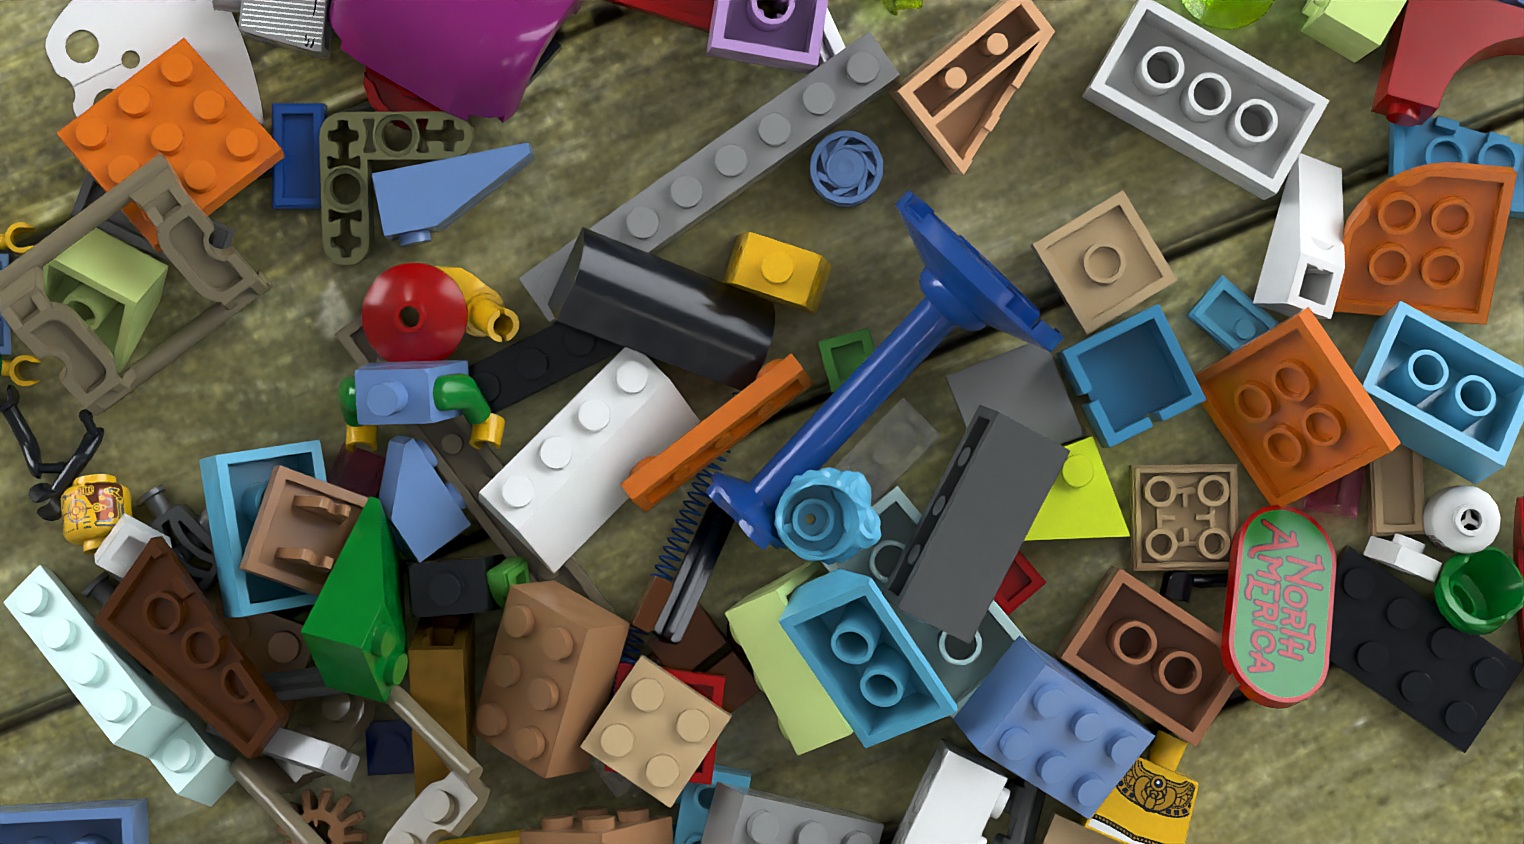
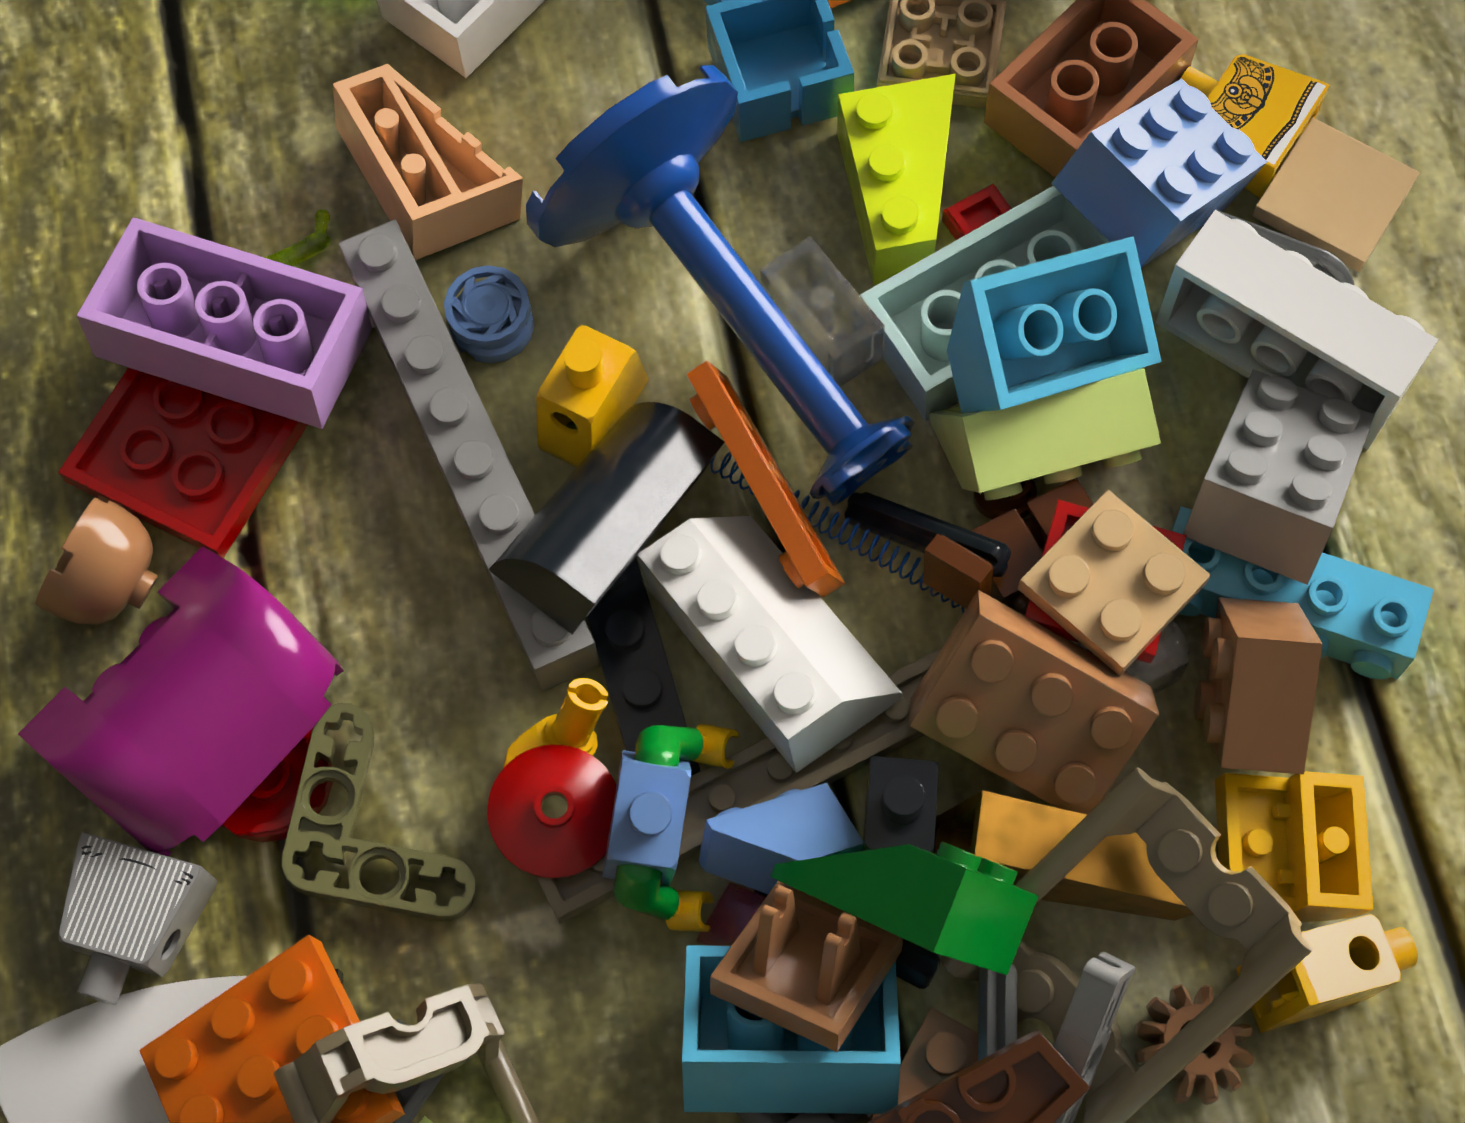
camera: 80 degrees left, 20 degrees down
blue tile [272,103,328,210] -> none
clear blue plate [365,719,414,776] -> none
medium blue slope [372,142,535,247] -> none
bright green tile [486,557,530,609] -> none
medium azure hair [774,467,881,565] -> none
bright green plate [817,328,875,393] -> none
dark grey brick [882,405,1071,644] -> none
light grey tile [945,343,1084,445] -> none
tan plate [1031,190,1177,336] -> none
black hand [1159,570,1228,603] -> none

